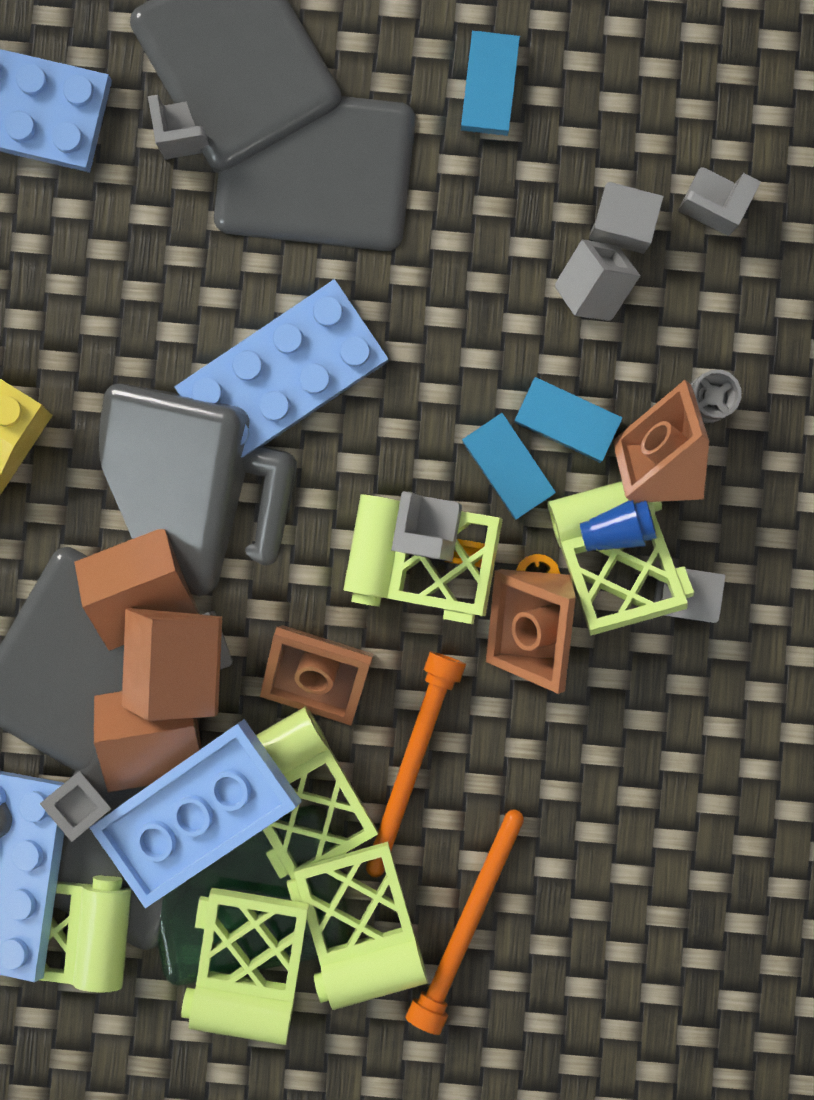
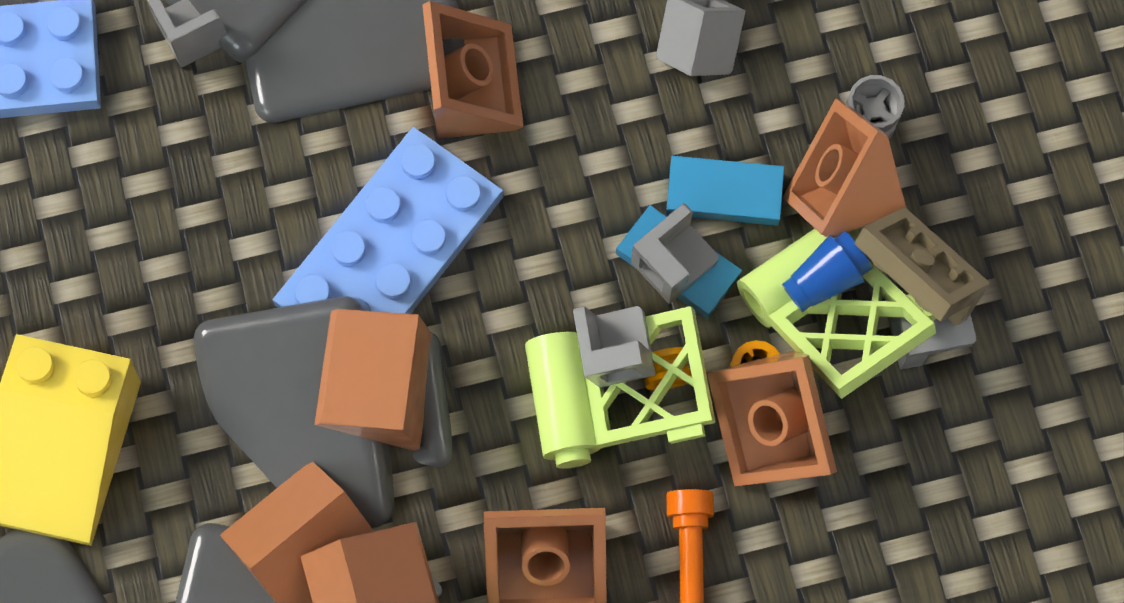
camera: 25 degrees left, 15 degrees down
none -> nougat slope [314,309,432,451]
none -> nougat slope [422,1,523,139]
none -> light grey panel [631,203,719,304]
none -> dark tan bracket [854,207,990,325]

